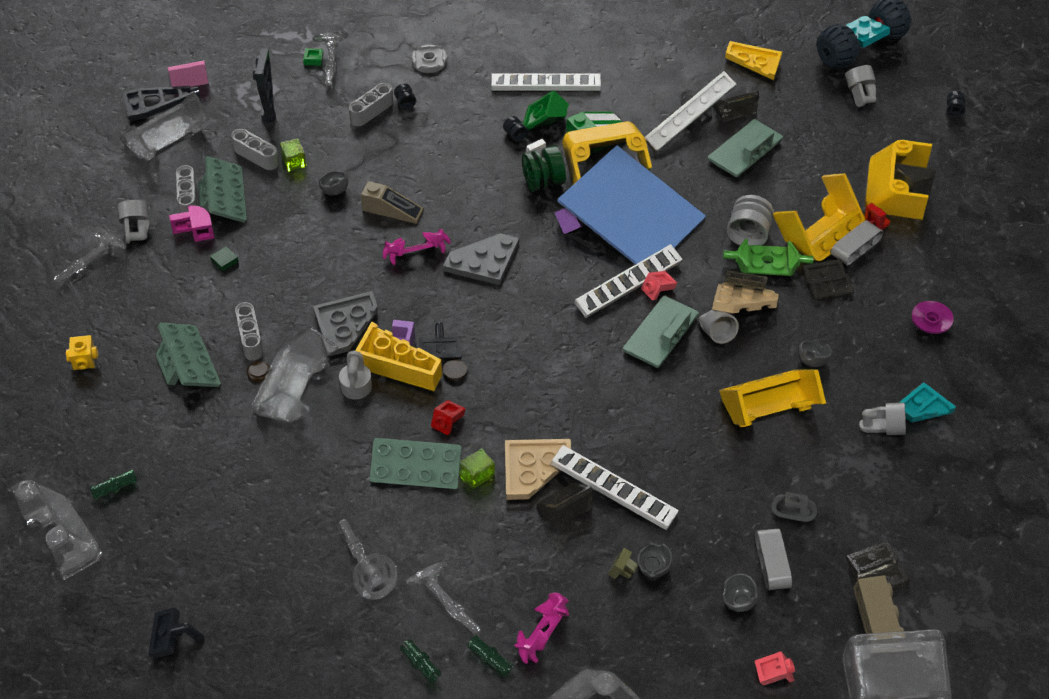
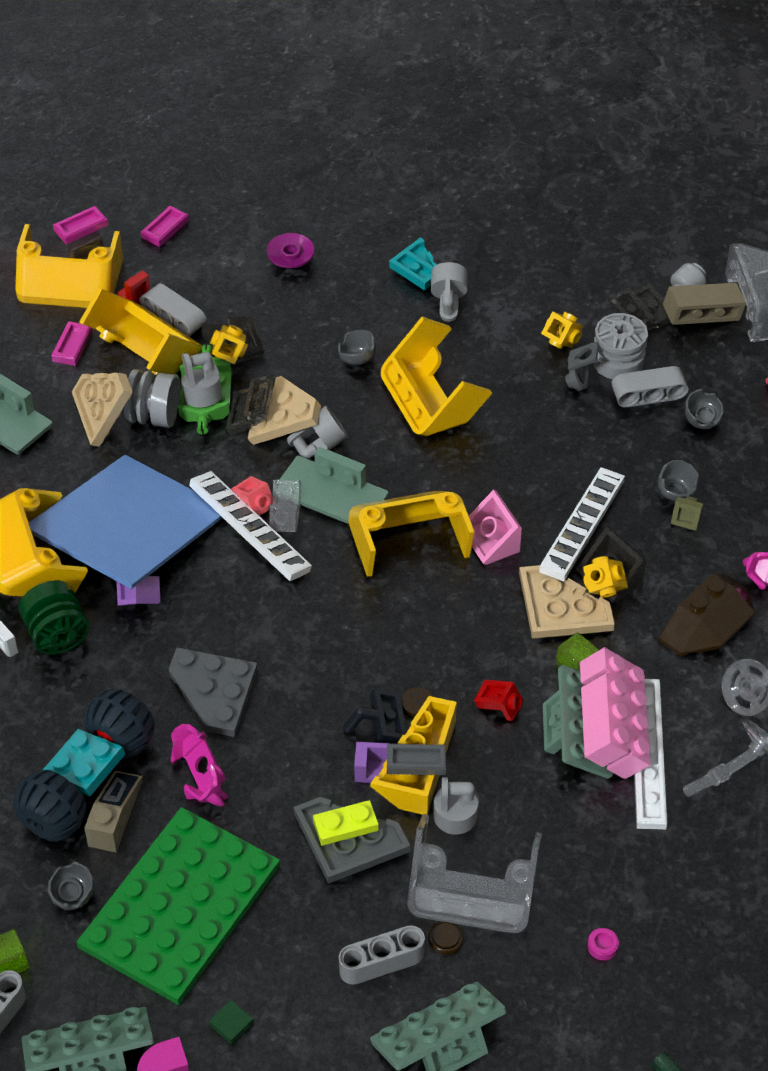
camera: 95 degrees left, 0 degrees up
none -> black plate [13,689,155,842]
none -> dark pink tile [51,321,93,366]
none -> dark pink tile [53,206,108,245]
none -> tan plate [72,373,133,447]
none -> green plate [76,807,280,1005]
none -> dark pink tile [141,206,189,247]
none -> light grey piece [181,352,222,407]
none -> yellow brick [210,325,248,364]
none -> clear slope [269,480,301,532]
none -> neon yellow plate [313,800,379,846]
none -> yellow windscreen [348,491,475,577]
none -> dark grey tile [387,744,446,775]
none -> bright pink slope [469,490,522,565]
none -> yellow brick [541,311,583,349]
none -> bright pink piece [580,647,651,779]
none -> yellow brick [583,556,628,598]
none -> dark pink tile [587,928,619,960]
none -> light grey wheel [593,313,648,379]
none -> white tile [634,679,667,830]
none -> dark brown wedge [659,573,755,656]
none -> light grey head [670,263,707,286]

